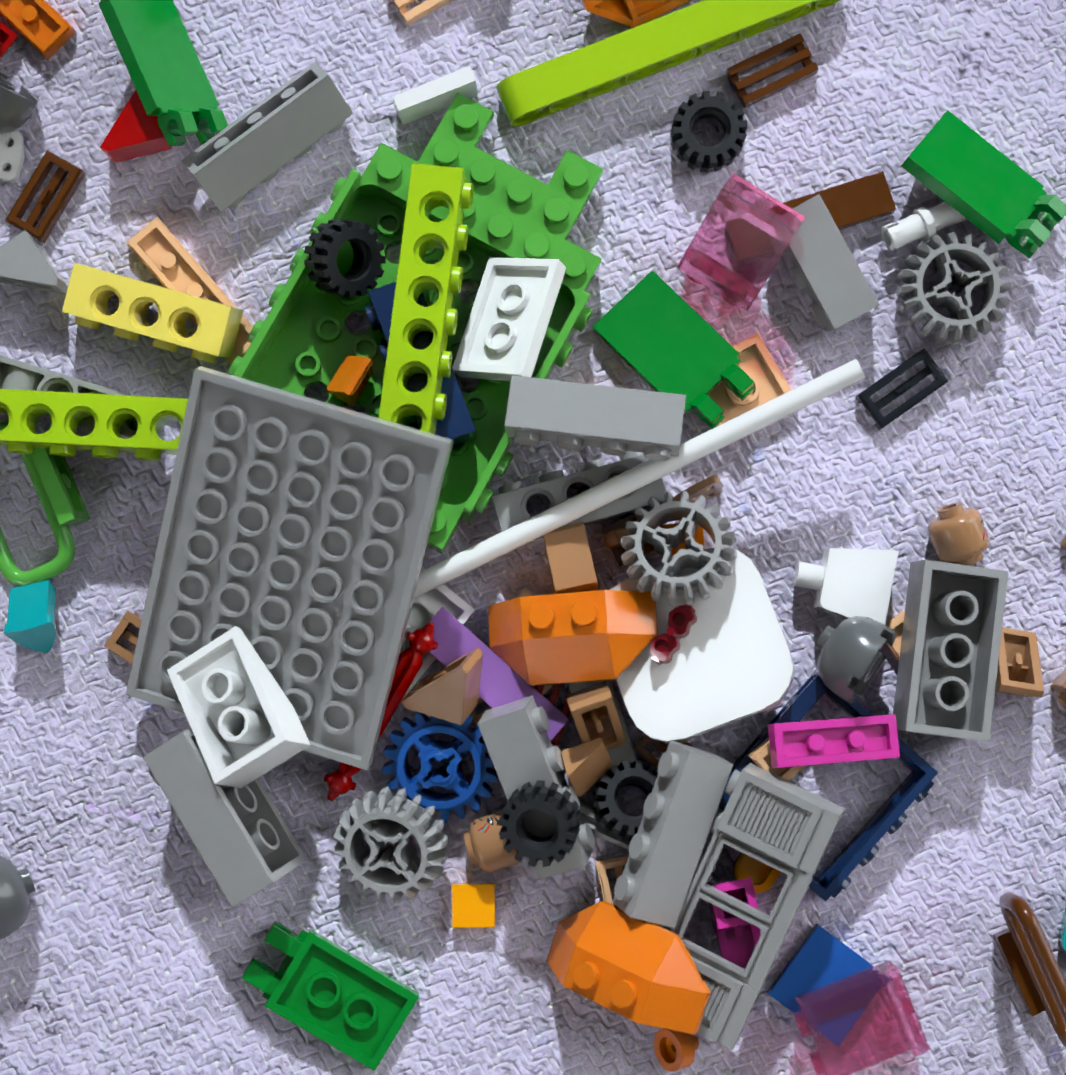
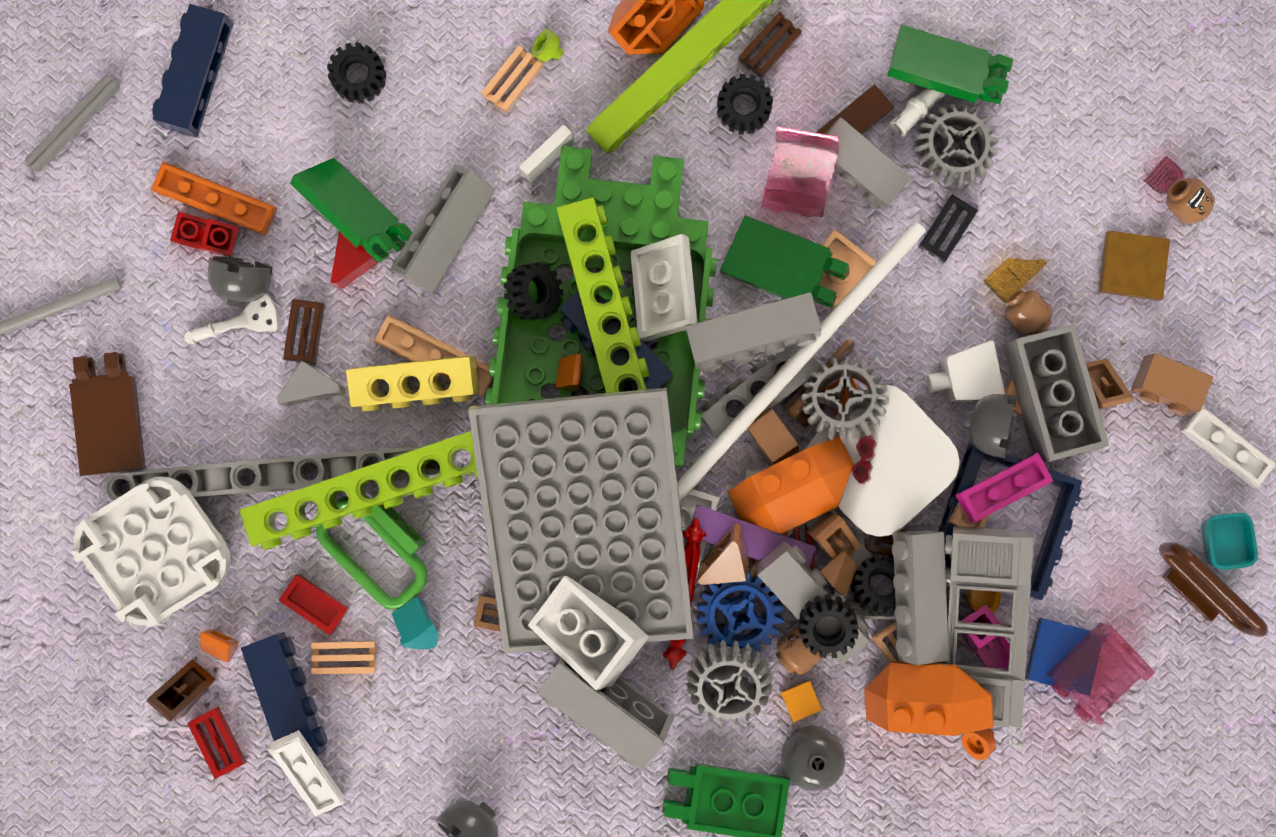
camera: 20 degrees left, 0 degrees up
none -> dark grey cylinder [781,725,846,791]
none -> clear yellow tile [983,258,1047,303]

